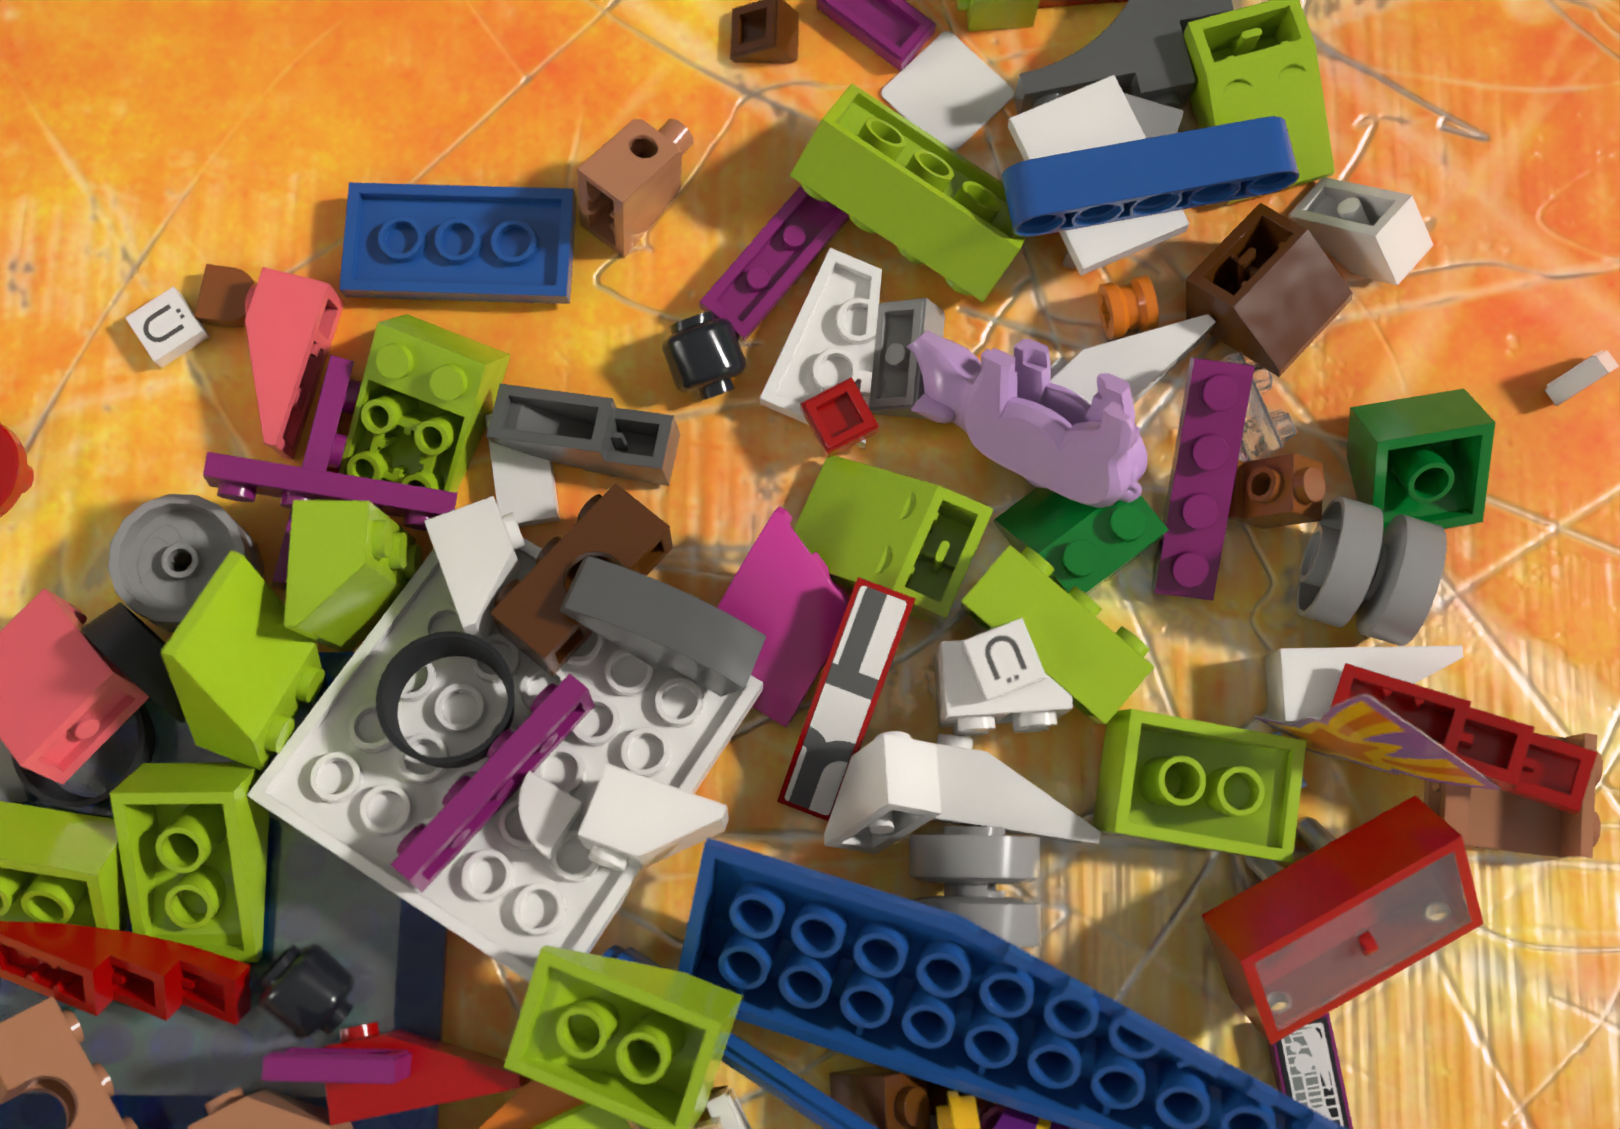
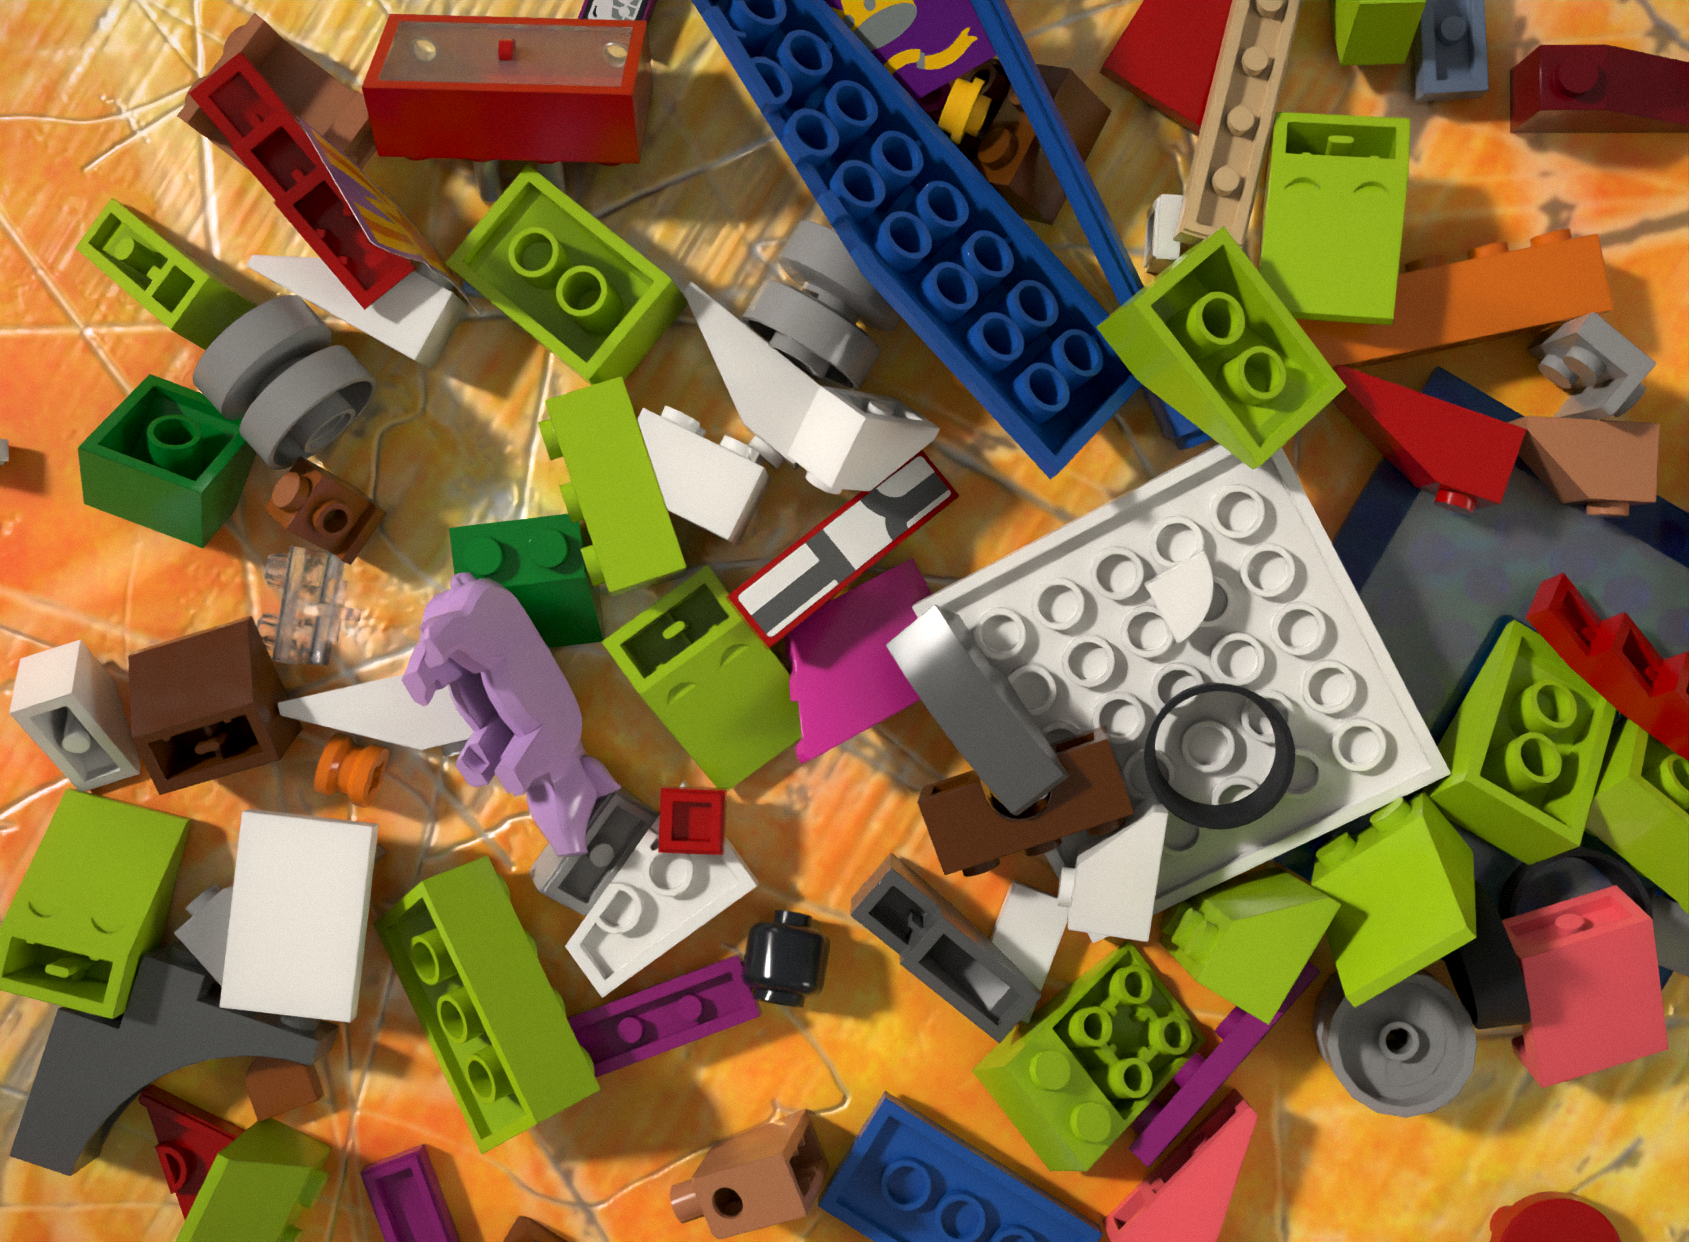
camera: 155 degrees left, 10 degrees up
magenta plate [203,452,457,531] -> none
black head [258,943,355,1039] -> none
magenta tile [262,1047,412,1084] -> none
magenta plate [390,673,595,893] -> none
white slope [578,763,729,872] -> none
white sticker [881,31,1014,151] -> none
white tile [962,618,1046,702] -> none
blue beam [1001,116,1299,237] -> none
magenta plate [1151,357,1255,601] -> none
none -> lime slope [75,198,257,350]
none -> dark orange tile [246,1056,325,1122]

